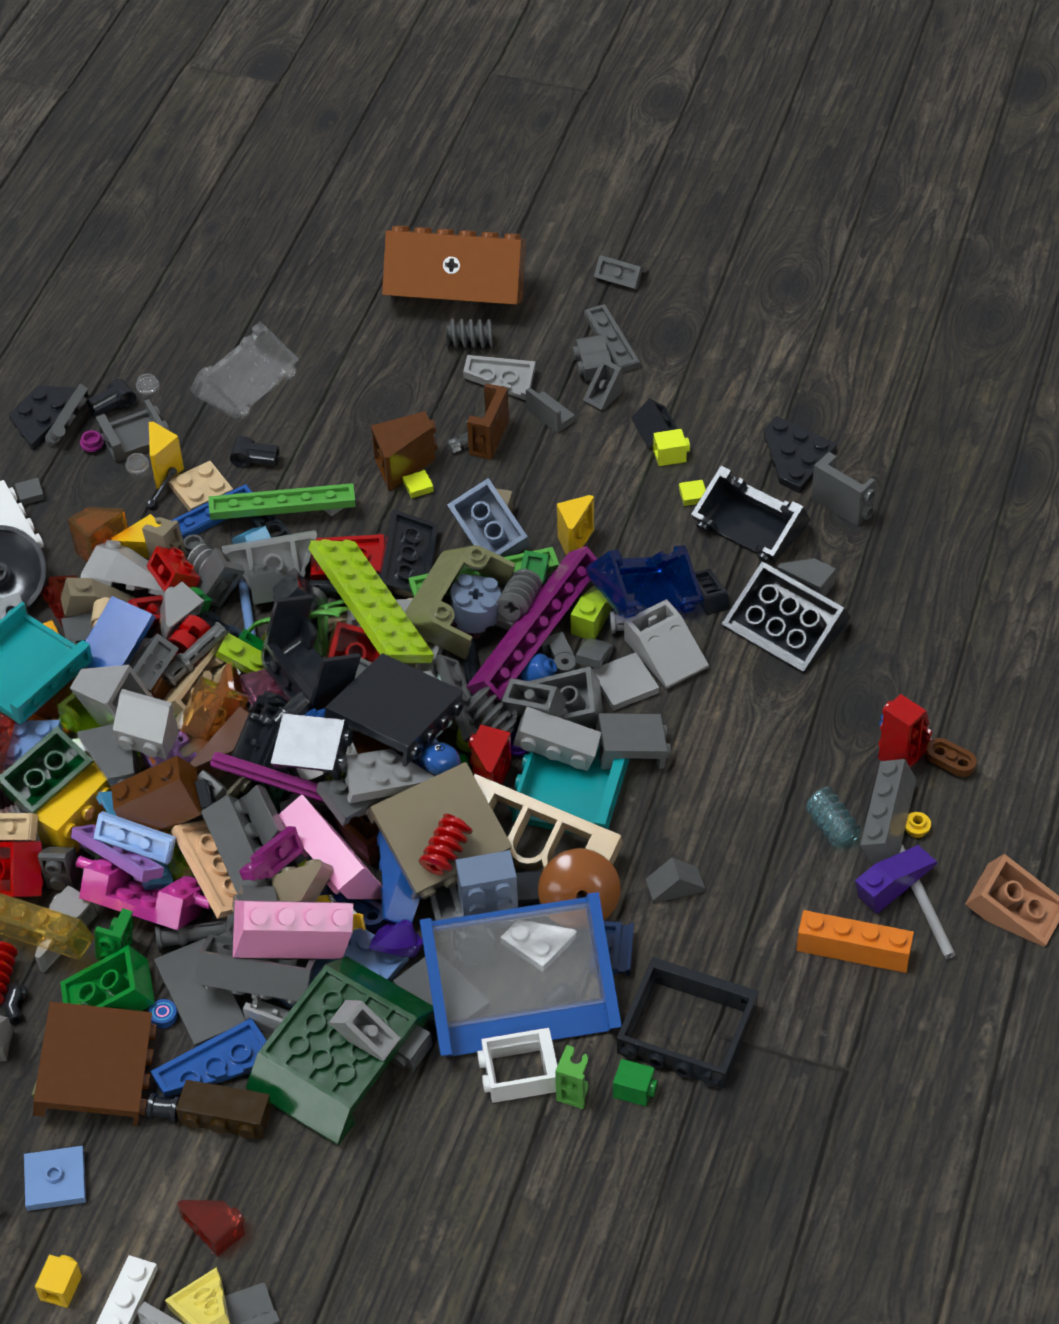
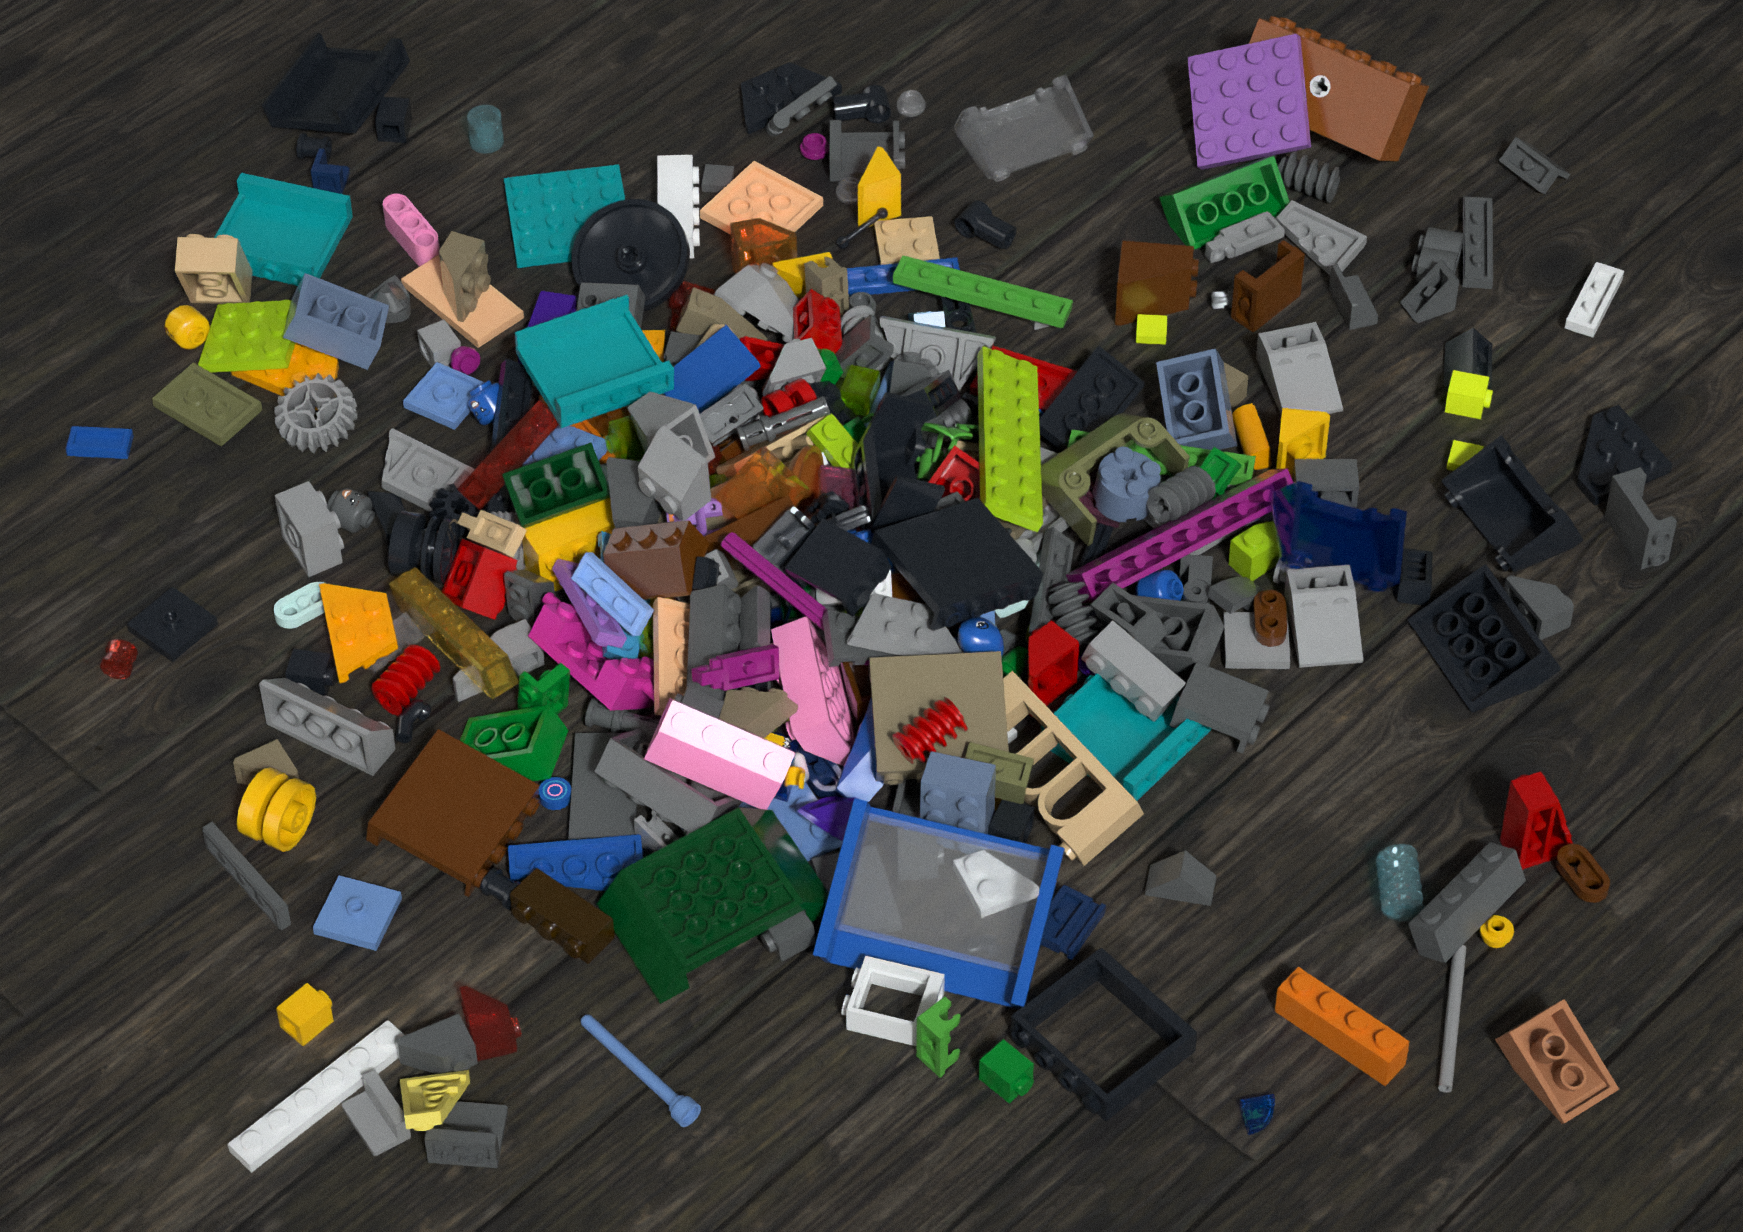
camera: 25 degrees right, 0 degrees up
light grey slope [329,1000,400,1061] -> none
dark orange dish [538,848,621,930] -> none
dark purple slope [855,845,937,914] -> none
none -> dark grey slope [395,1014,478,1074]
none -> medium blue piece [581,1014,701,1127]
none -> light nougat plate [700,161,823,256]
none -> clear neon green brick [840,365,880,416]
none -> olive panel [965,742,1034,804]
none -> green slope [1159,156,1290,250]
none -> medium lavender plate [1188,34,1311,170]
none -> light grey hinge [1205,211,1285,263]
none -> light orange brick [1232,403,1272,470]
none -> clear blue tile [1239,1094,1275,1135]
none -> reddish brown plate [1253,590,1287,647]
none -> light grey slope [1256,322,1343,416]
none -> dark grey brick [1292,458,1359,508]
none -> white plate [1565,262,1624,338]

